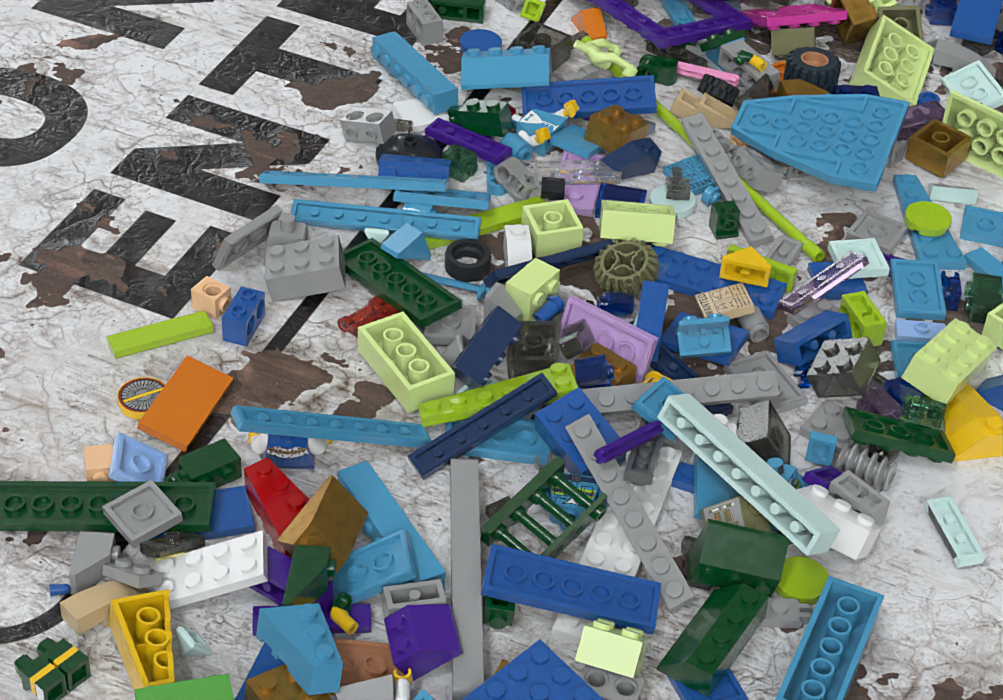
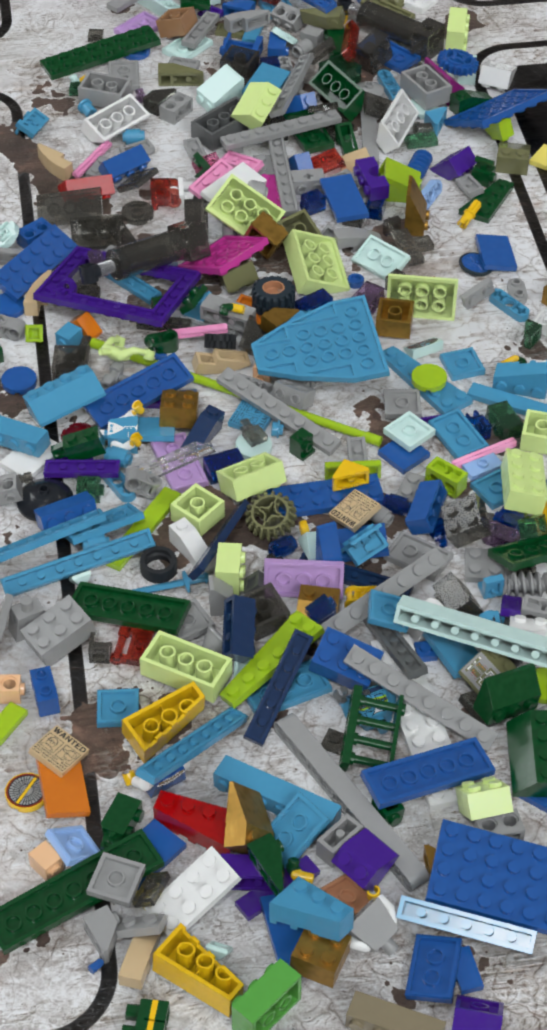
camera: 30 degrees left, 5 degrees up
dark azure slope [381,222,431,260] -> none
blue pin [533,295,565,326] -> none
black plate [540,177,565,200] -> none
clear smoke leg [559,318,596,360] -> none
dark purple axle [593,420,664,465] -> none
clear purple tile [778,251,869,315] -> none
none -> tan tile [28,725,90,778]
none -> dark azure brick [55,322,83,353]
none -> clear smoke panel [88,632,112,664]
none -> dark azure tile [97,688,139,728]
none -> yellow wedge [122,681,205,764]
none -> clear blue brick [382,493,411,516]
none -> bright pink axle [451,437,517,469]

